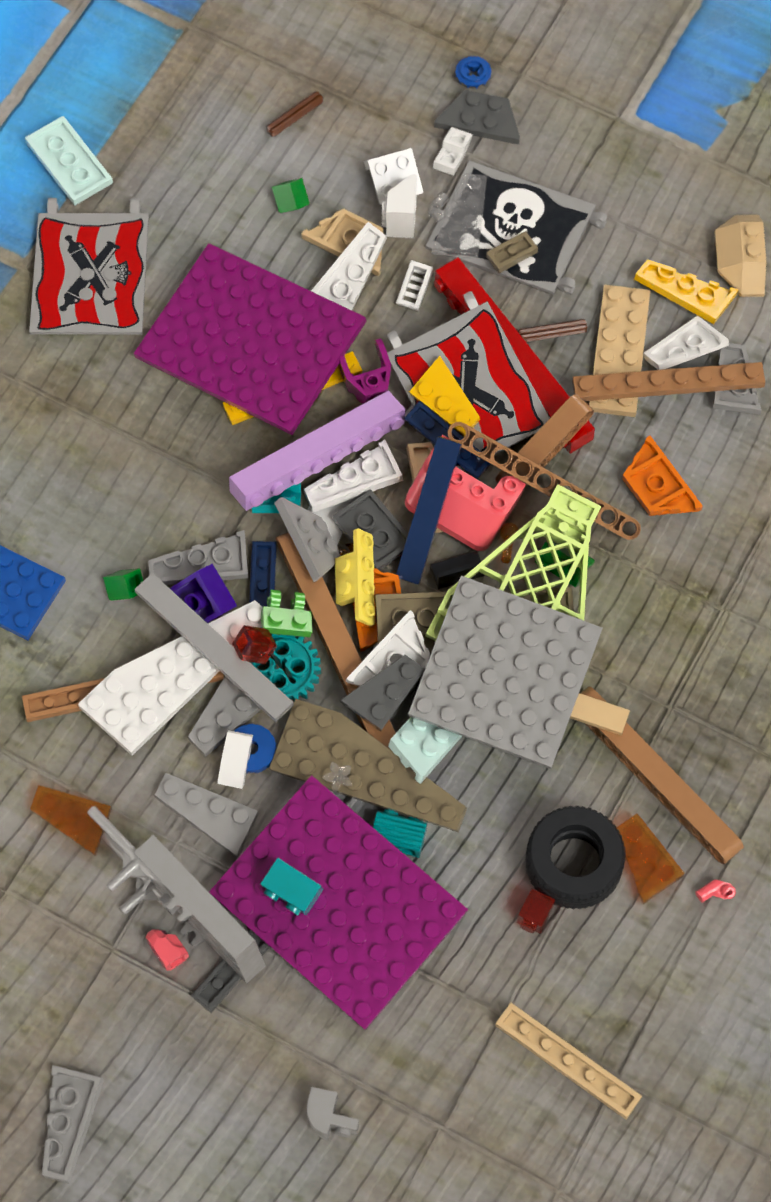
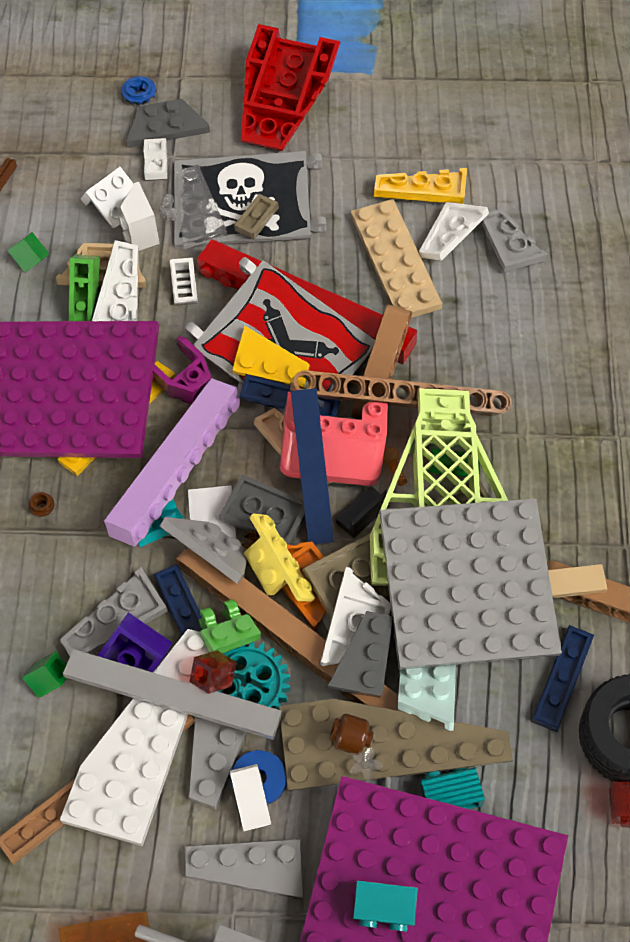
camera: 25 degrees left, 5 degrees down
white wing [304,440,403,513] -> none
reddish brown axle [518,319,587,342] -> none
medium nougat plate [572,362,766,401] -> none
orange wing [622,436,703,516] -> none
tan wedge [715,215,766,297] -> none
none -> reddish brown plate [29,492,55,517]
none -> bright green slope [69,254,100,321]
none -> red wedge [241,24,341,151]
none -> reddish brown head [330,714,374,755]
none -> dark blue tile [531,625,594,732]

